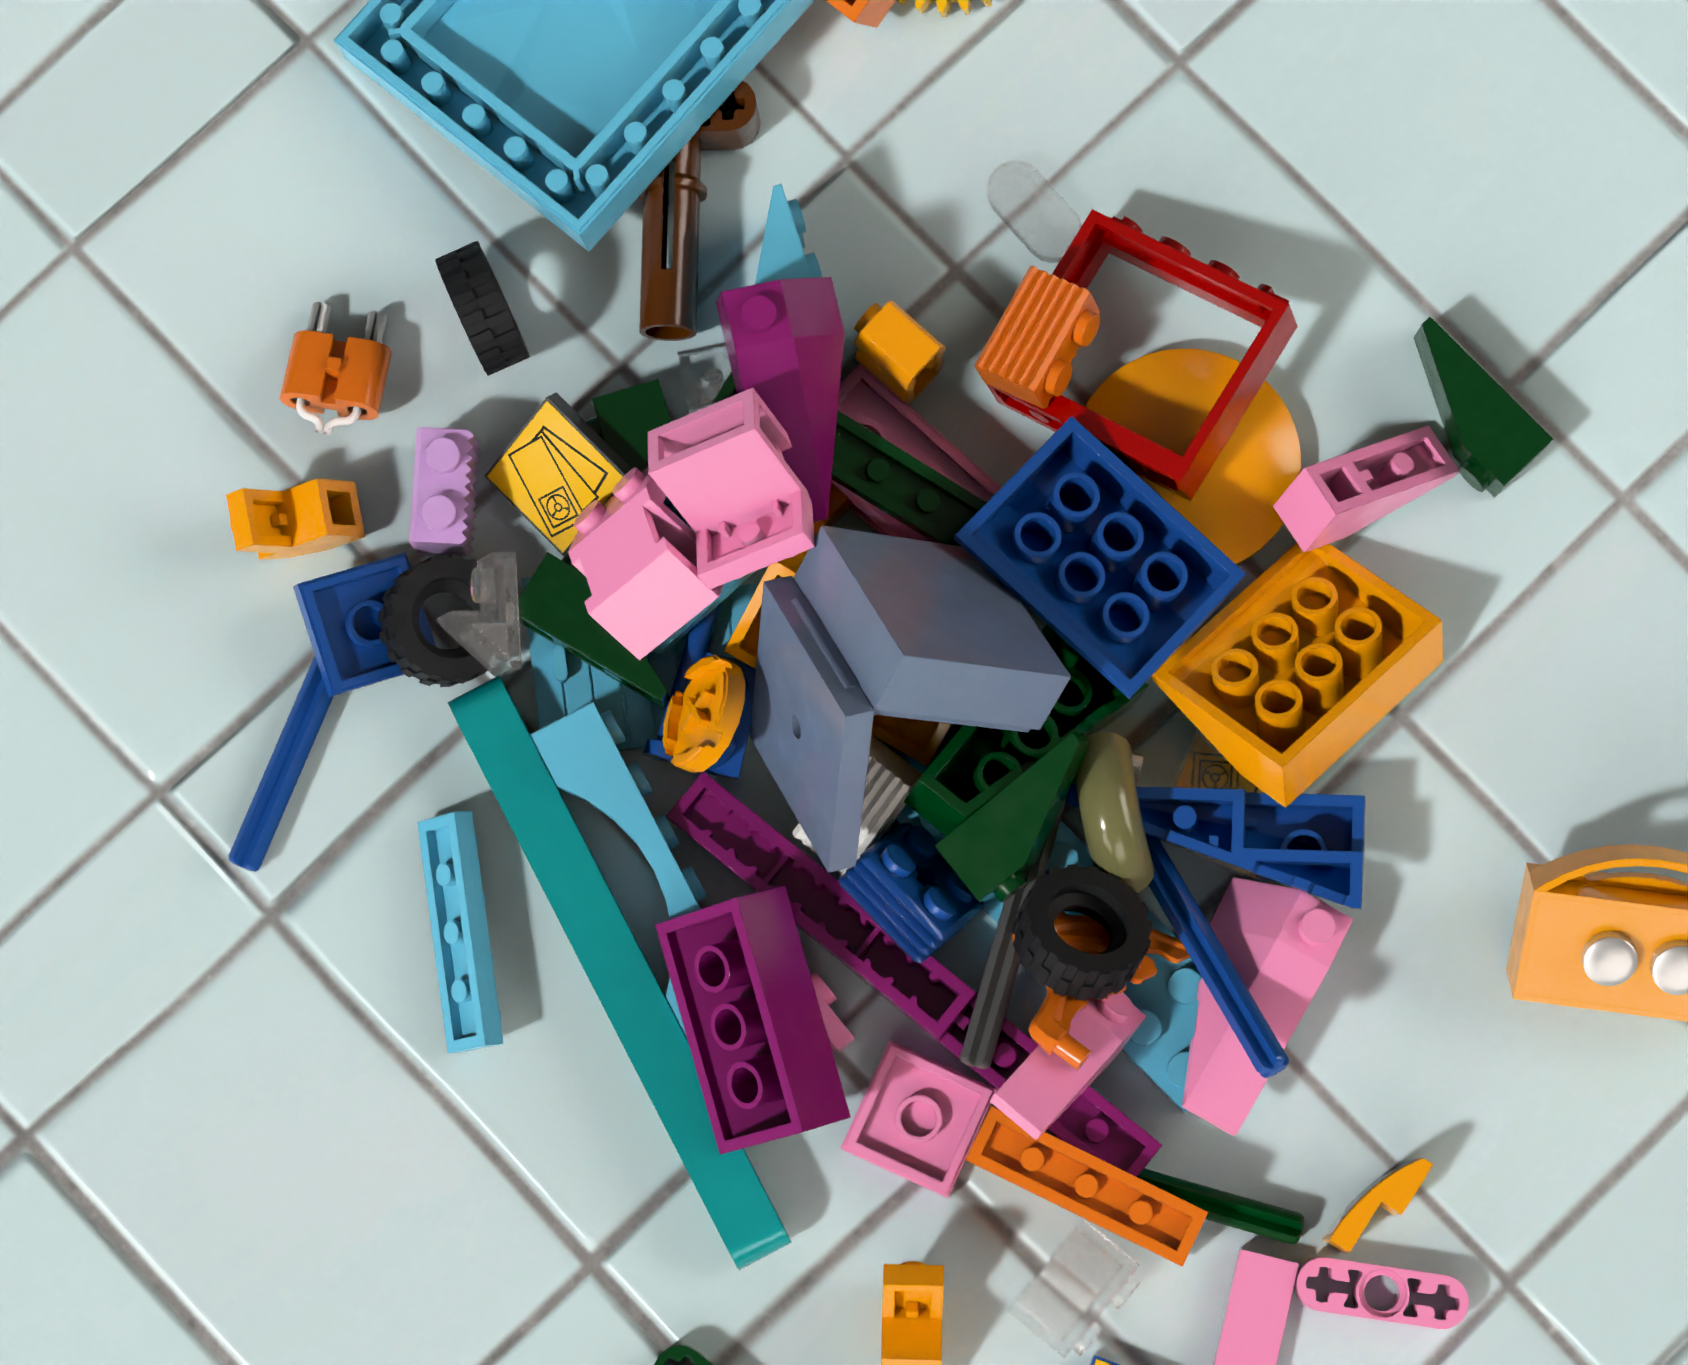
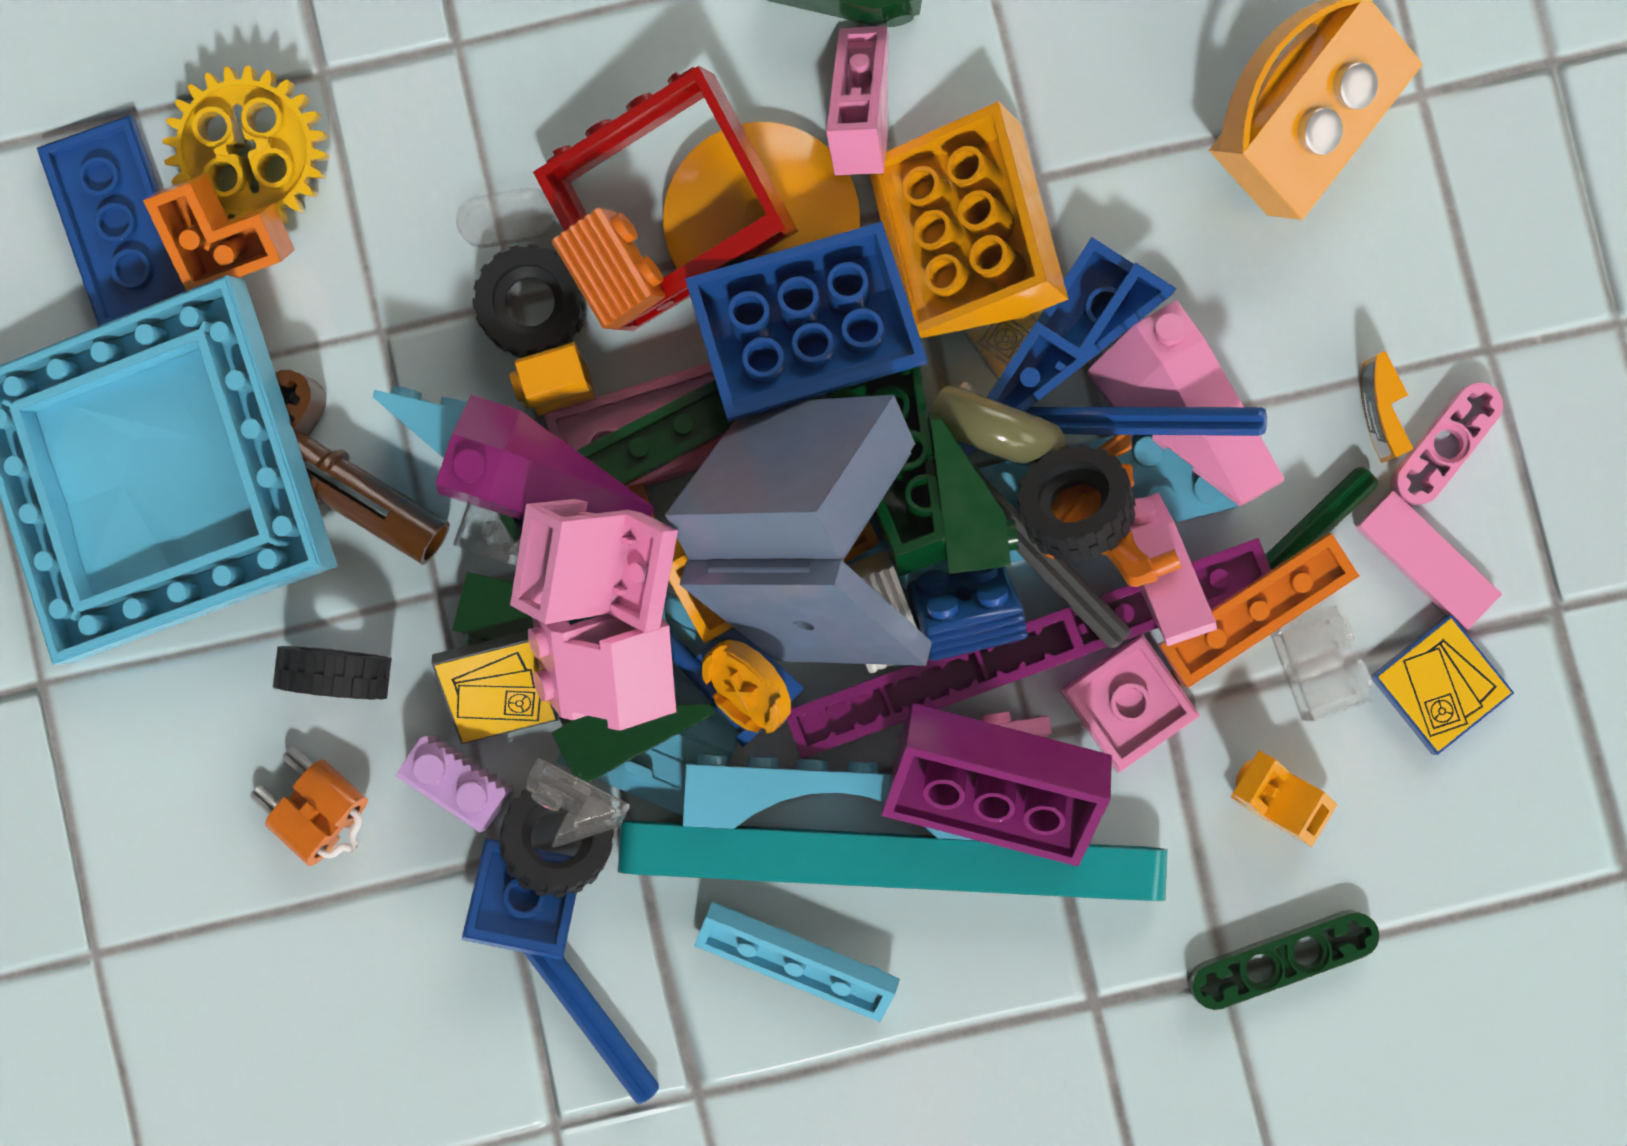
camera: 65 degrees left, 5 degrees up
light orange brick [226,478,365,560] -> none
none -> black tyre [472,244,587,358]

